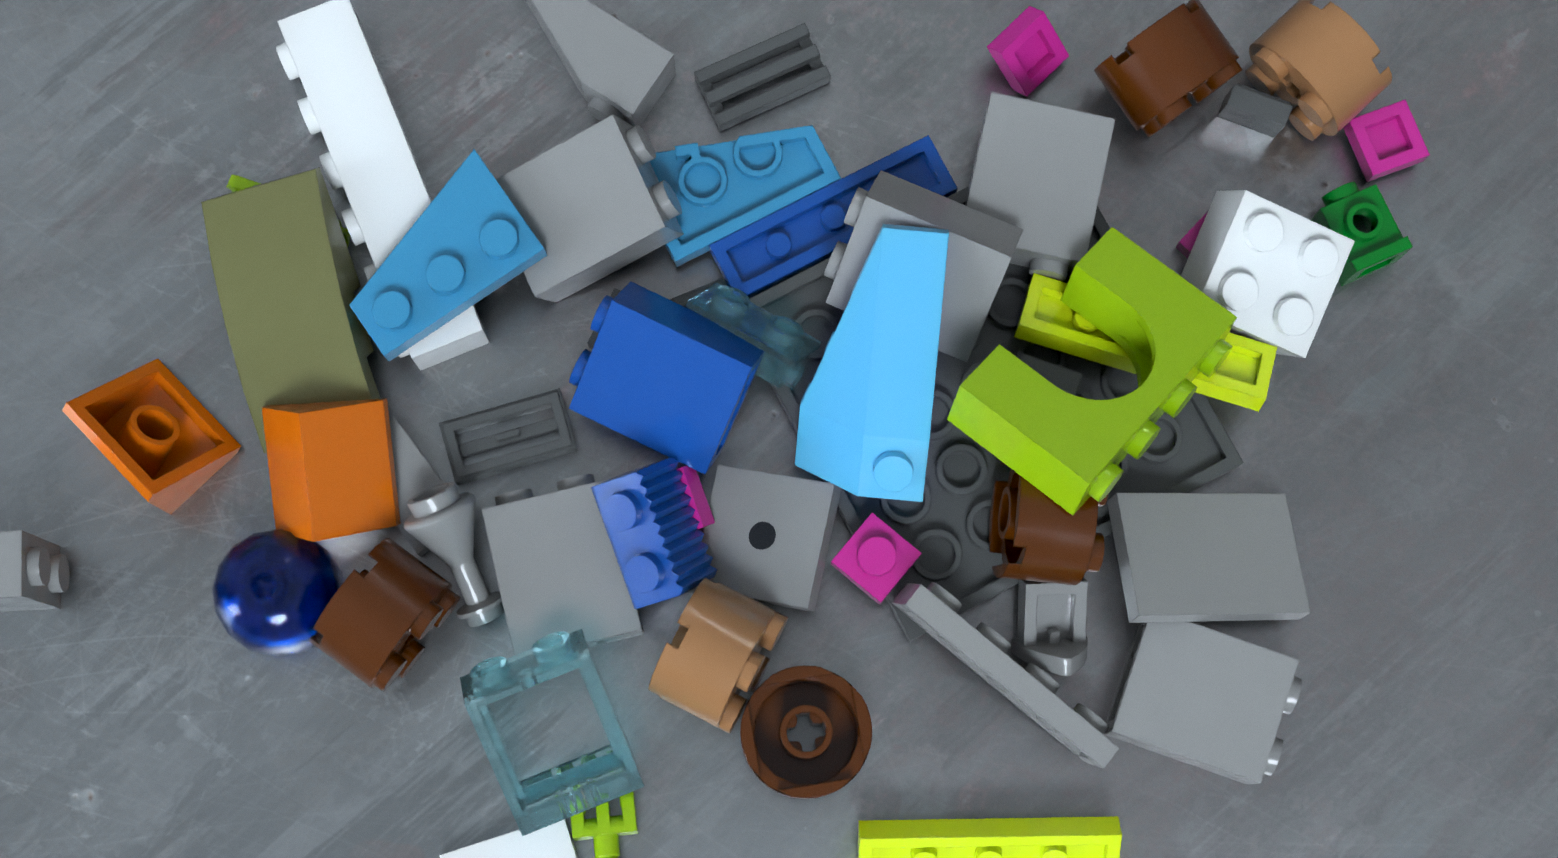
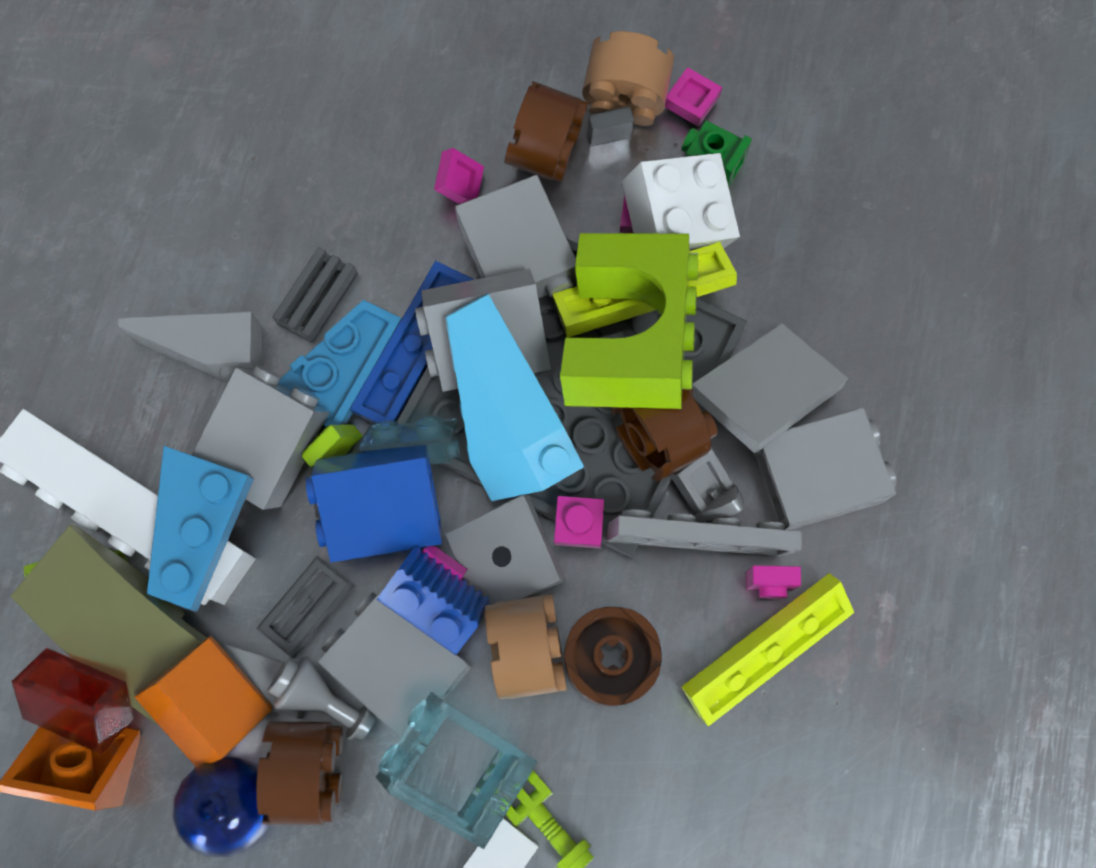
camera: 30 degrees left, 5 degrees down
none -> clear red brick [11,648,133,755]
none -> lime tile [301,424,363,468]
none -> dark pink plate [745,565,801,599]

